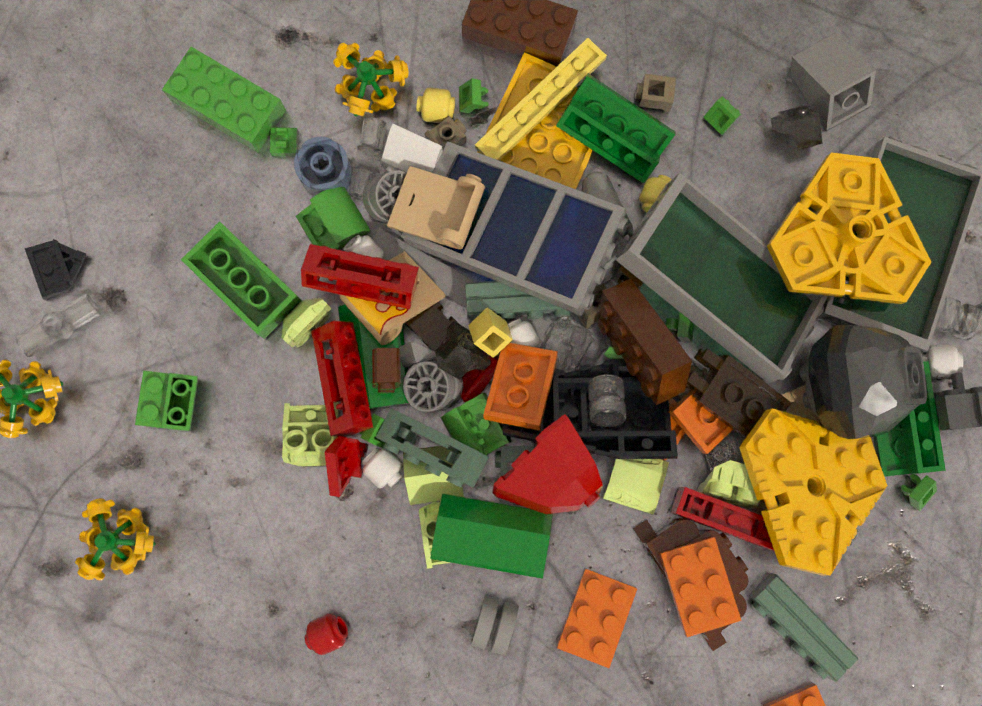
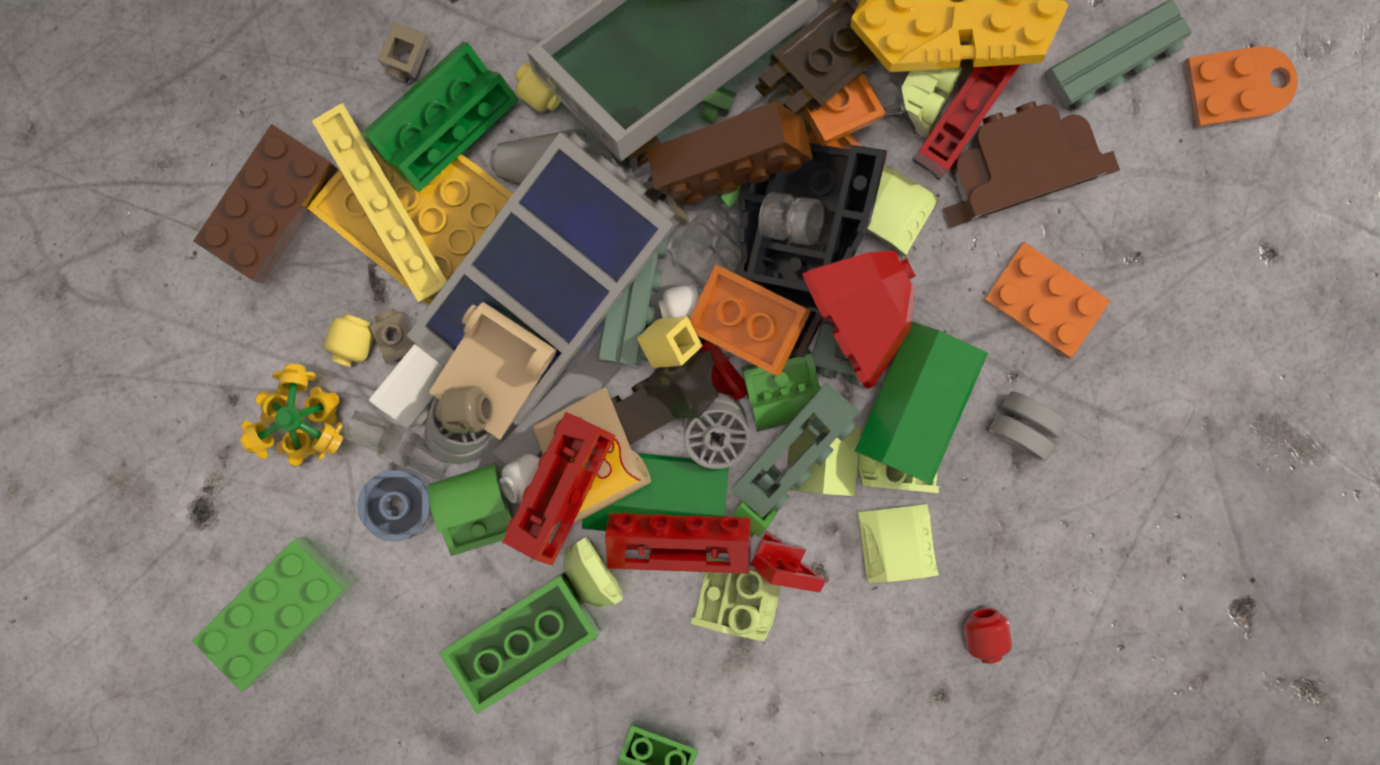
camera: 75 degrees left, 5 degrees up
bright green tile [270,127,299,156] -> none
white head [362,448,403,488] -> none
reddish brown brick [372,348,401,393] -> none
light grey slope [399,342,439,368] -> none
bright green tile [459,78,489,113] -> none
orange plate [659,537,742,637] -> none
none -> dark tan head [436,386,493,434]
none -> yellowish green slope [857,504,939,583]

